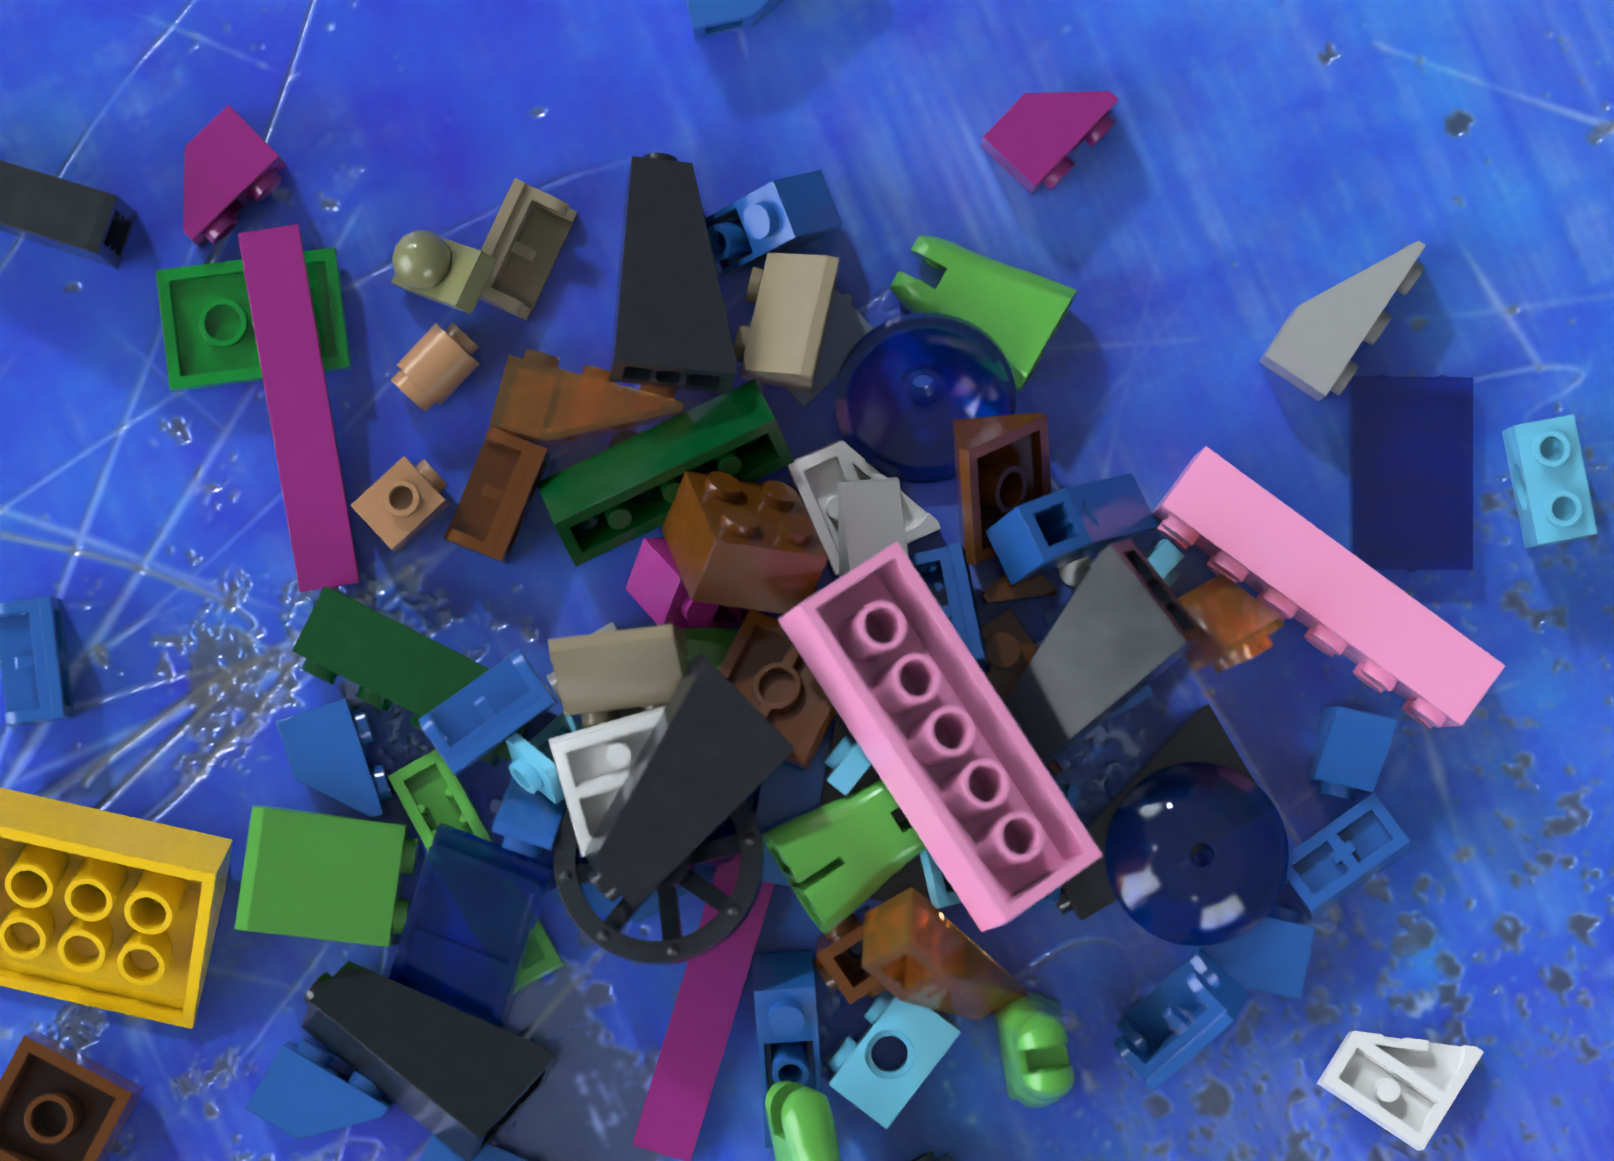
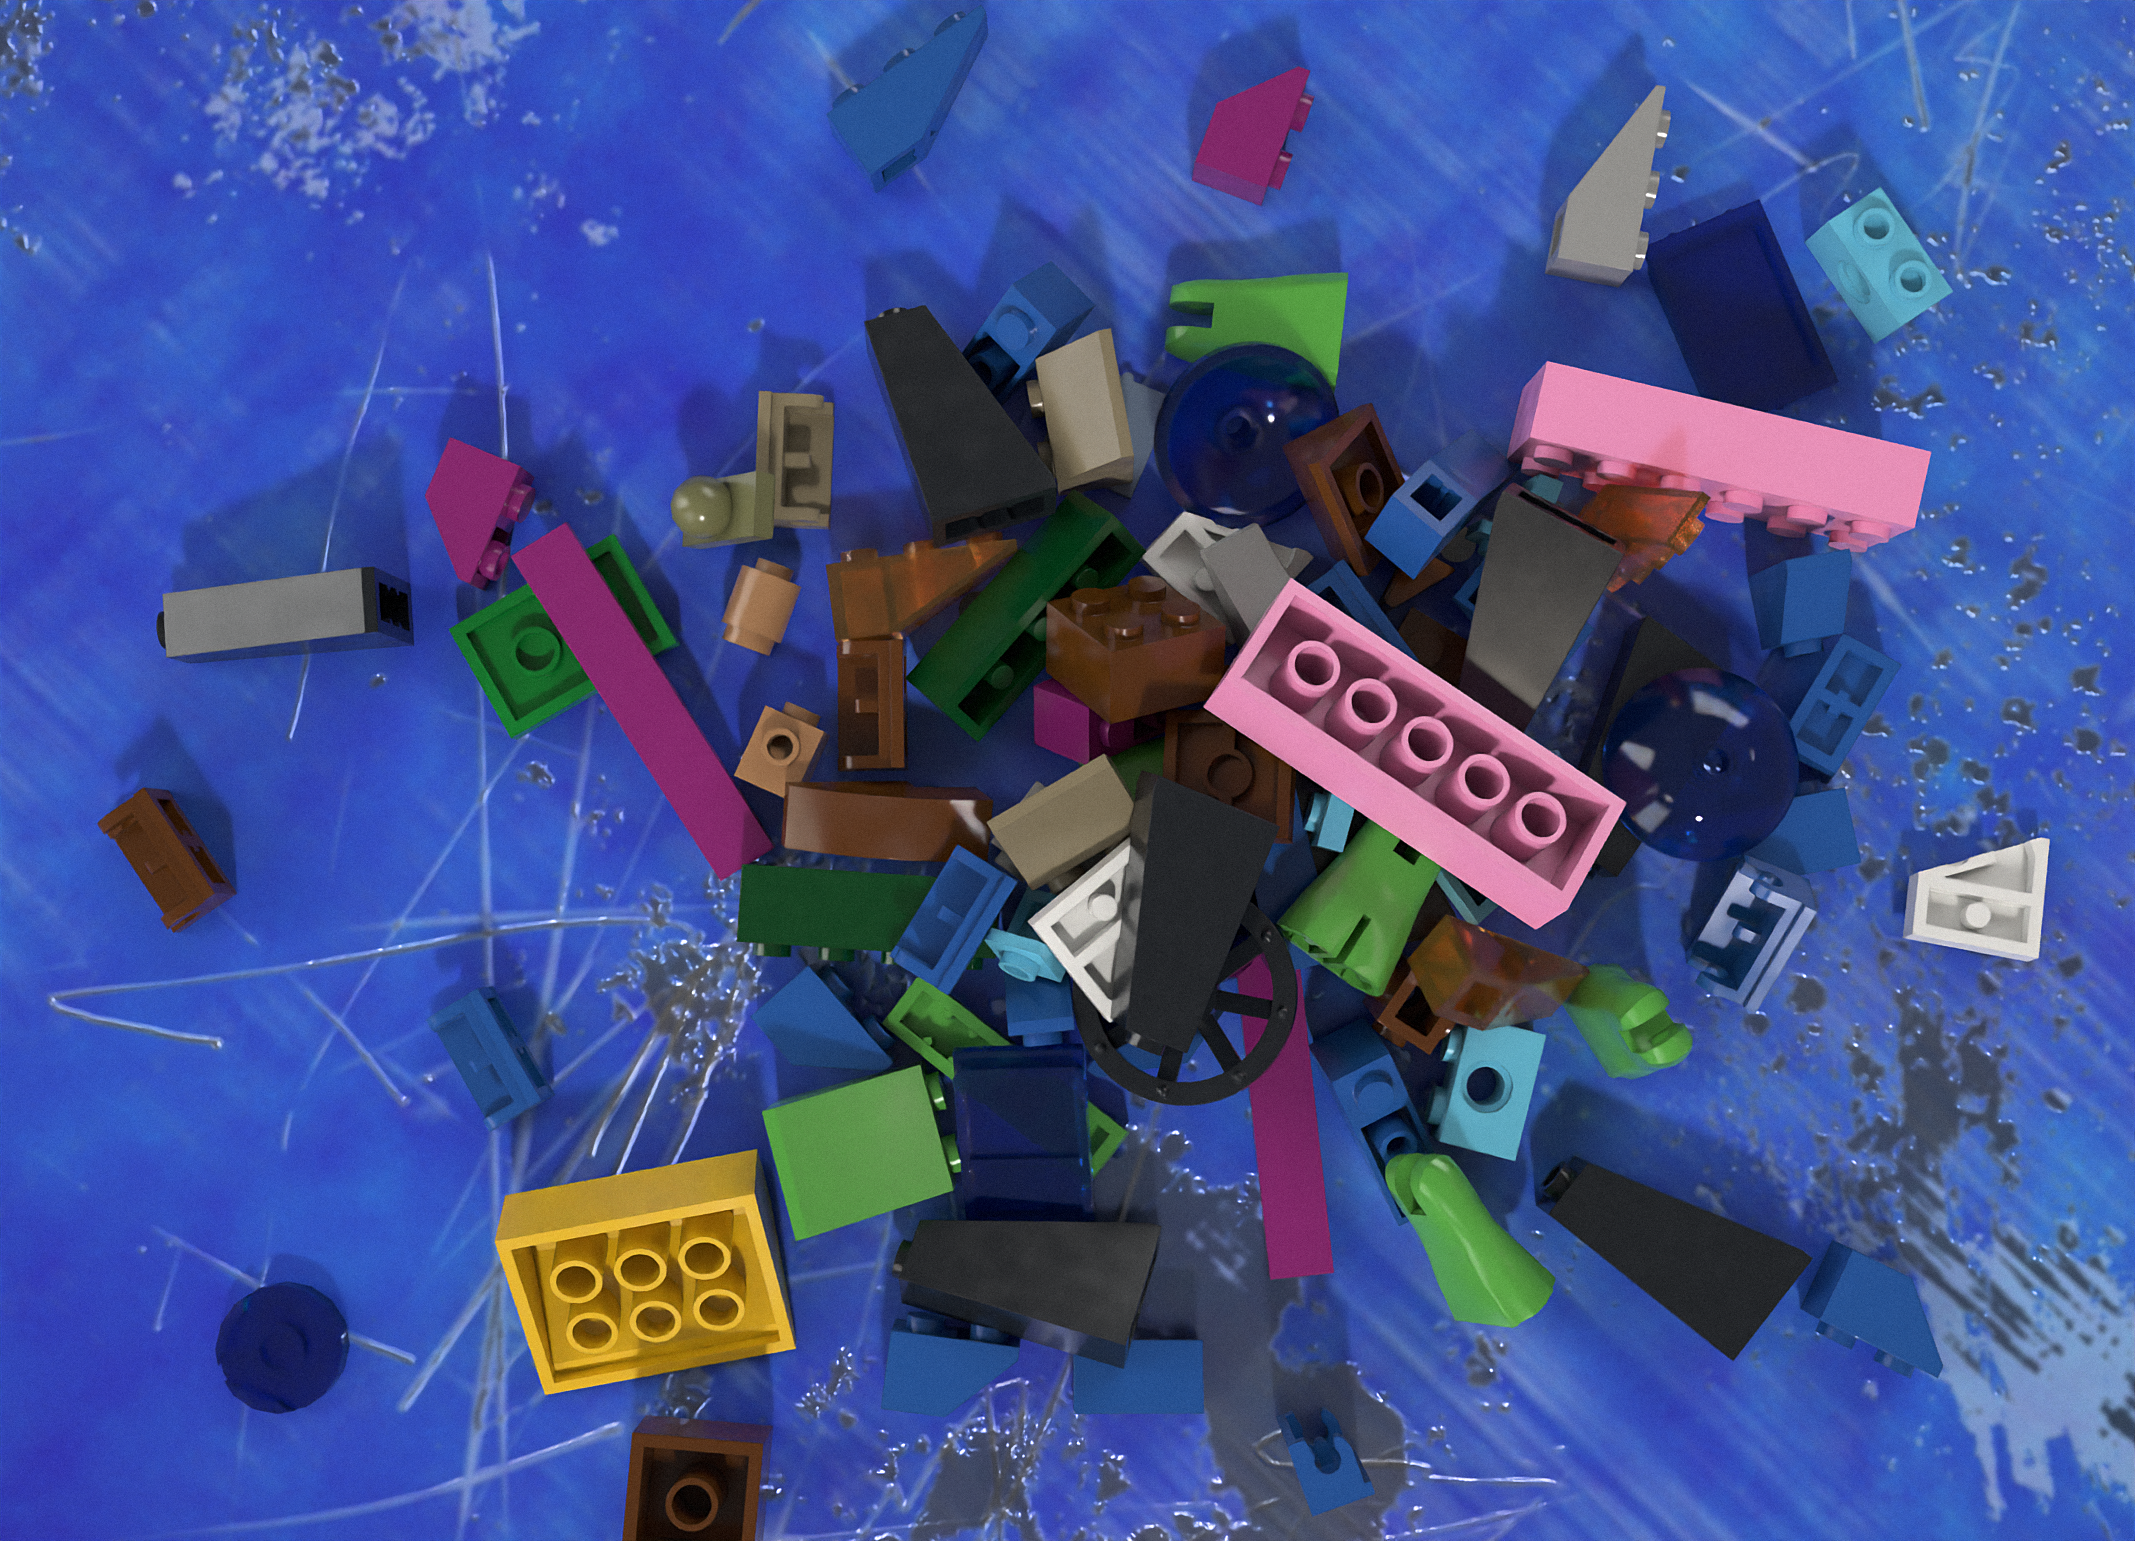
camera: 20 degrees left, 0 degrees up
none -> reddish brown slope [781,781,993,862]

